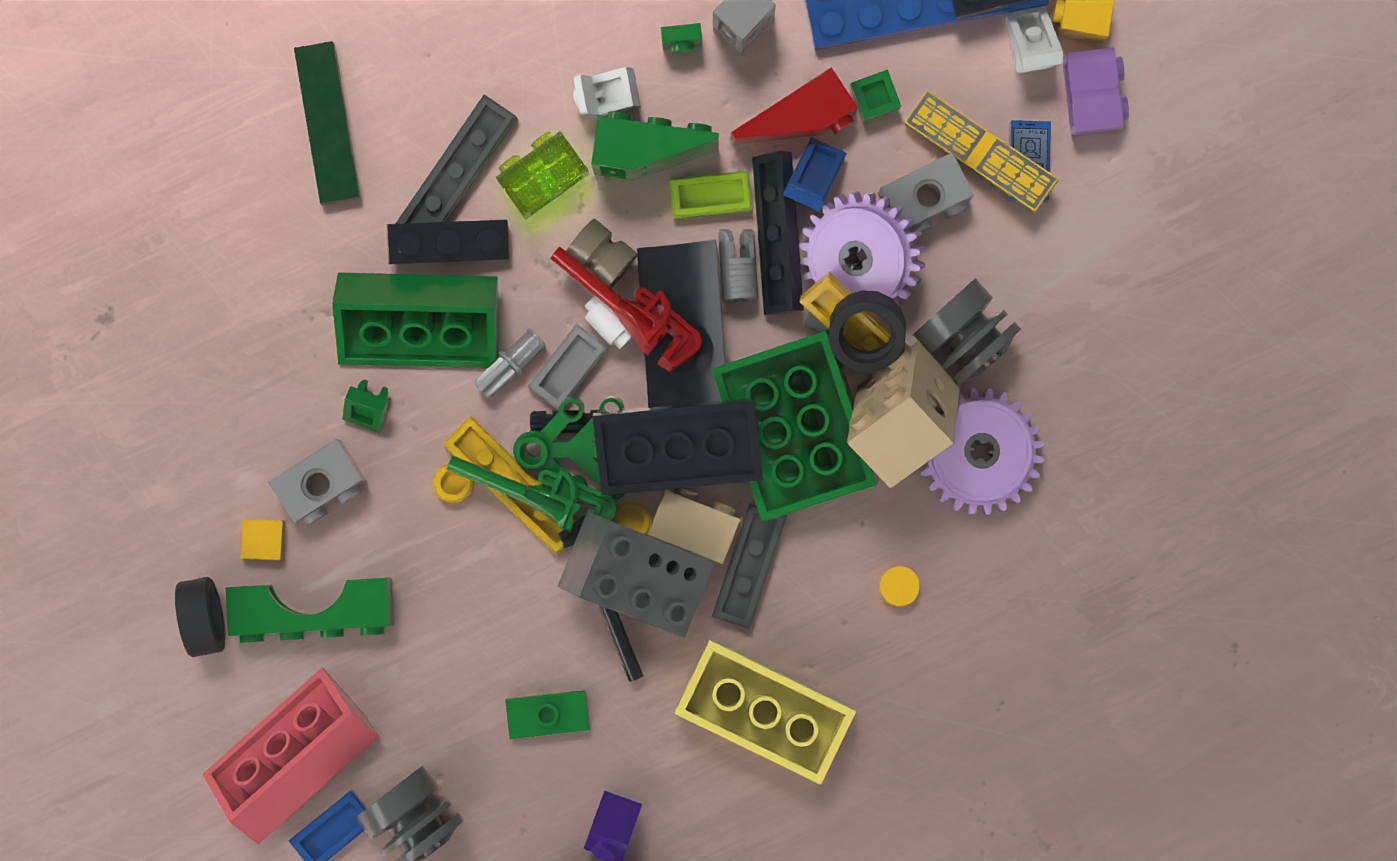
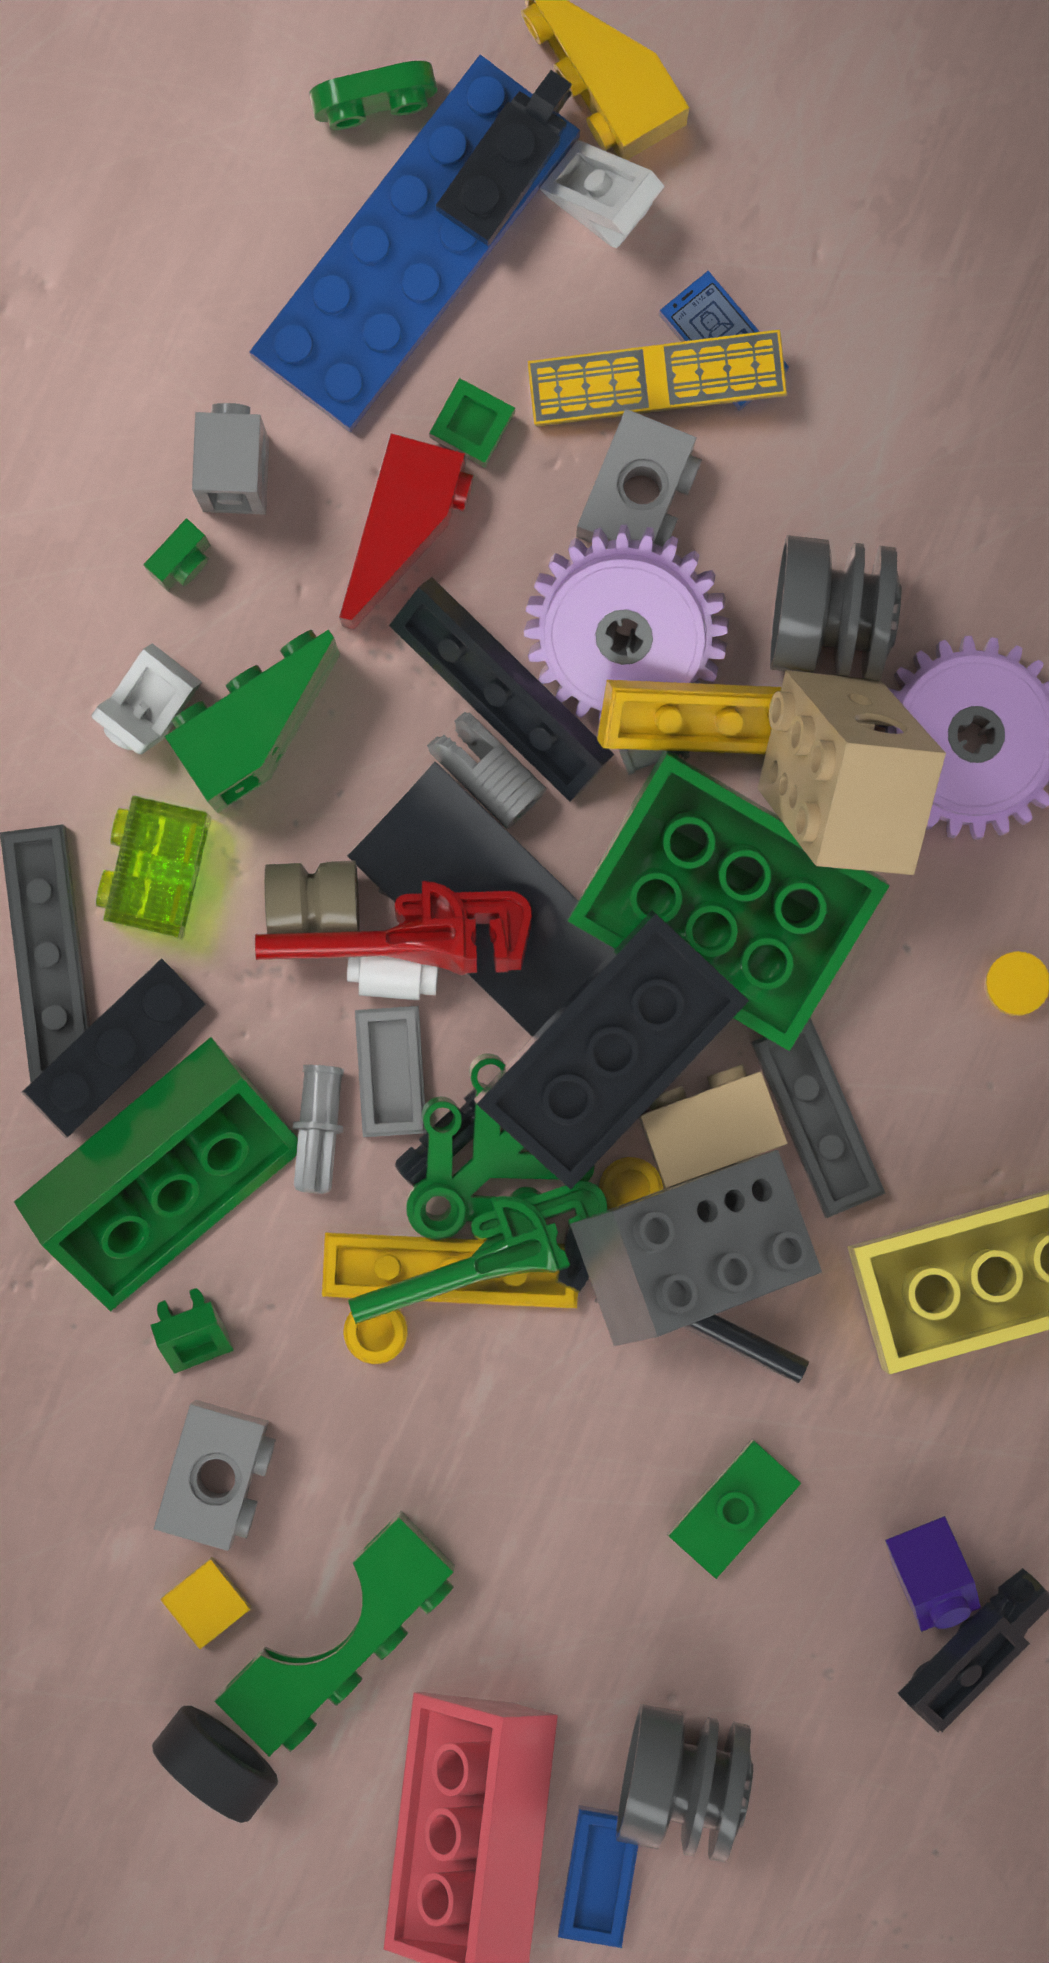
camera: 45 degrees left, 0 degrees up
lime tile [669,170,753,220] -> none
blue tile [783,137,847,212] -> none
black tyre [829,290,906,372] -> none
medium lavender brick [1063,48,1129,136] -> none

